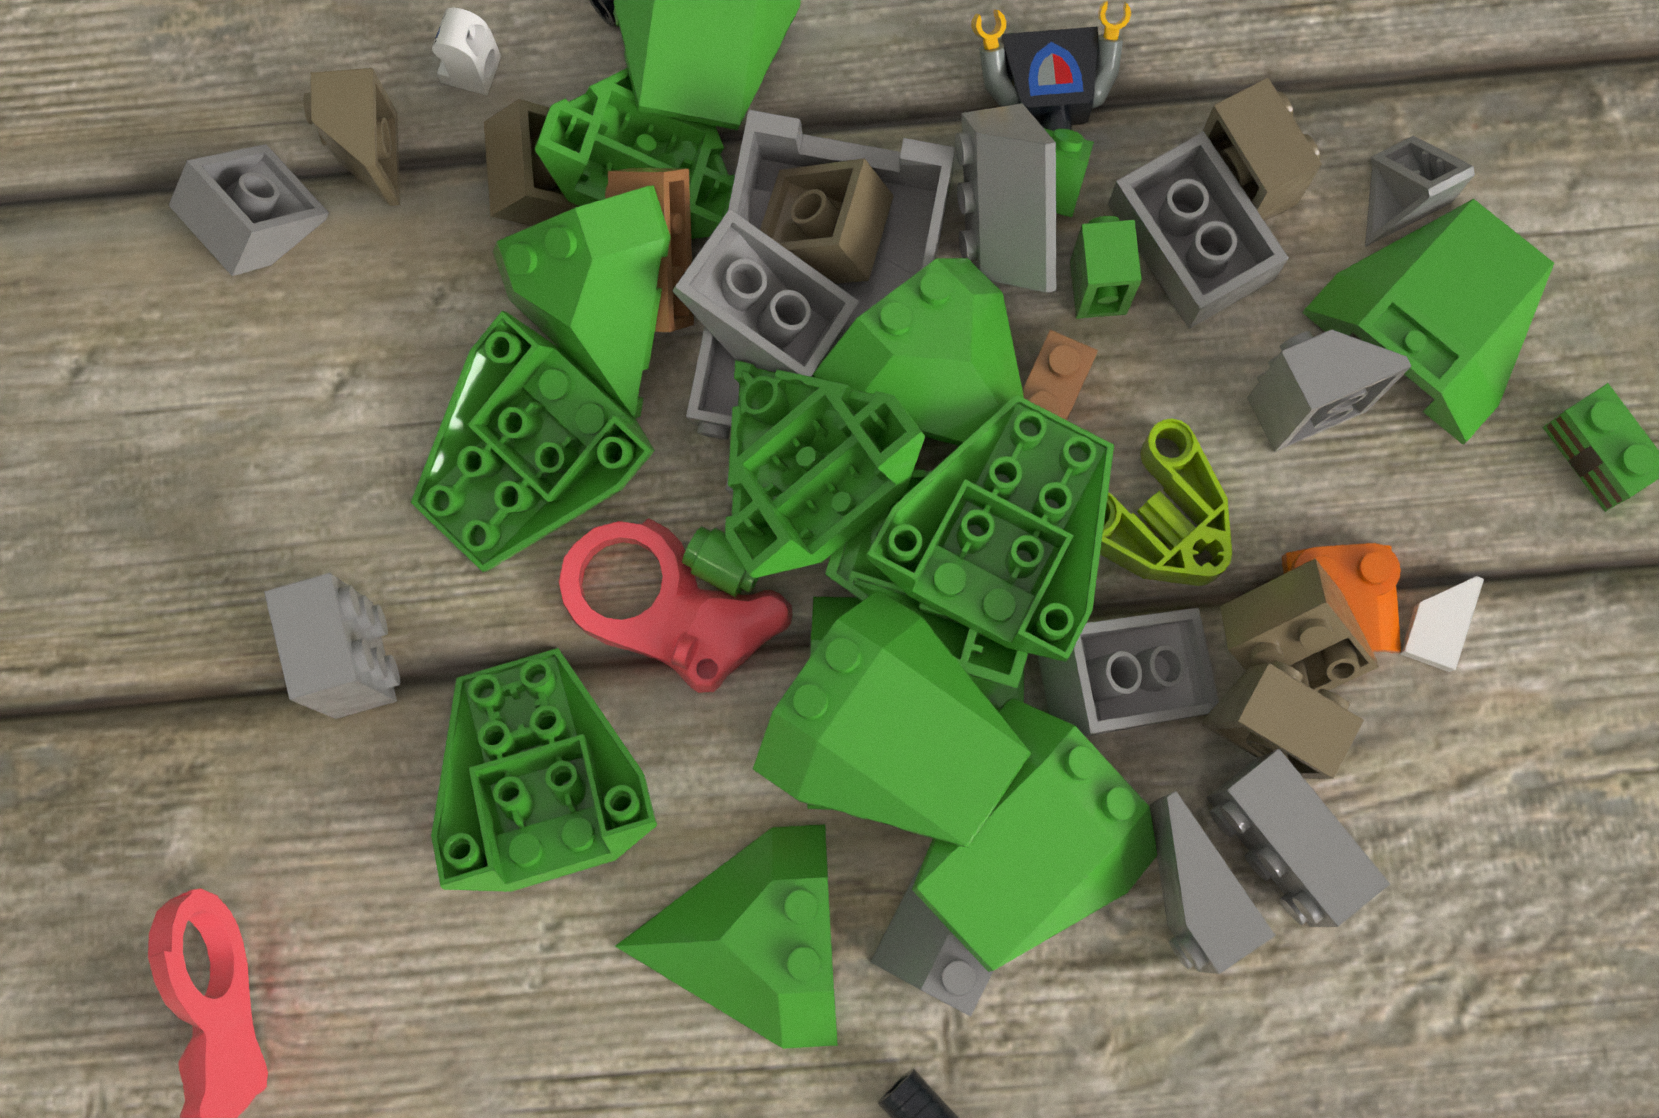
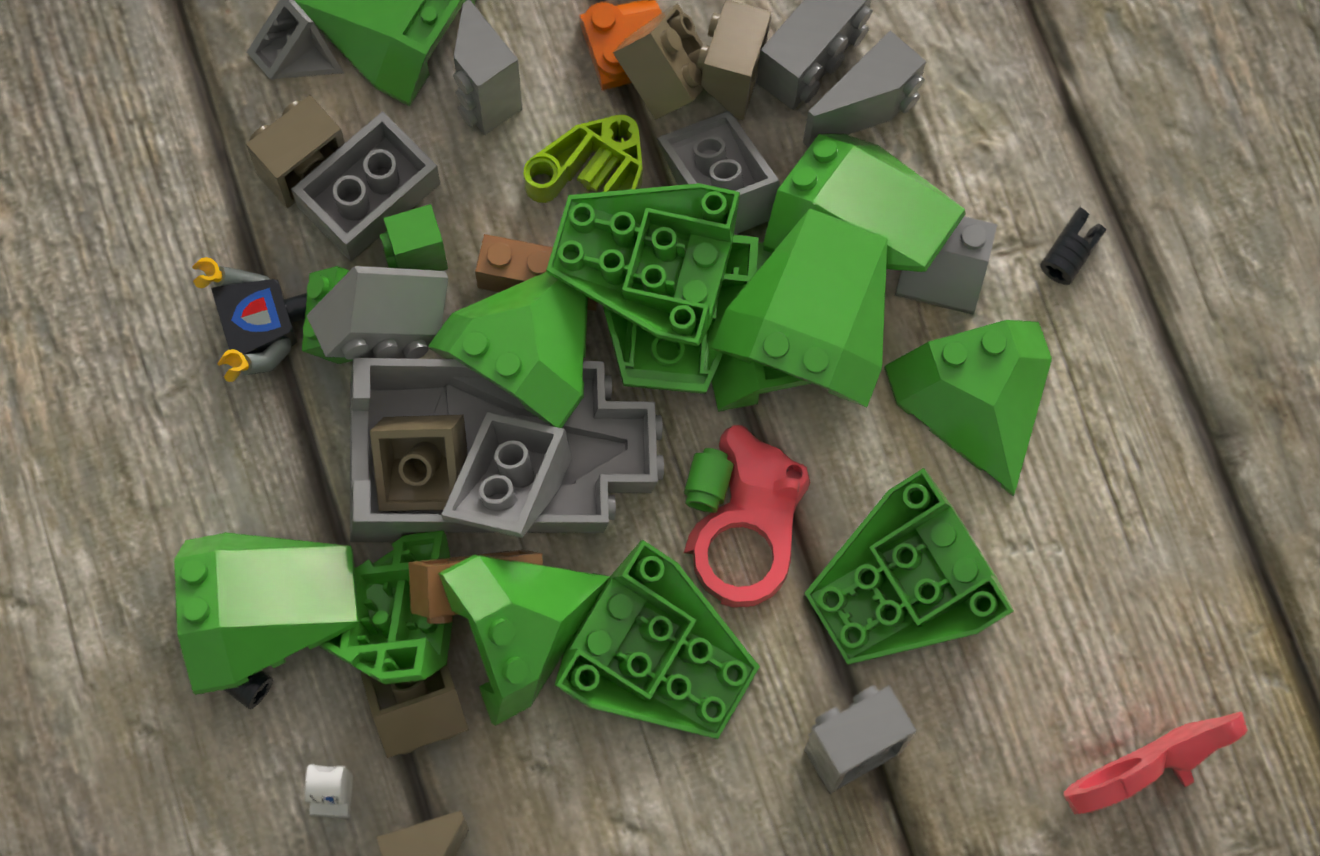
camera: 110 degrees left, 5 degrees down
bright green wedge [725,360,925,578] -> none

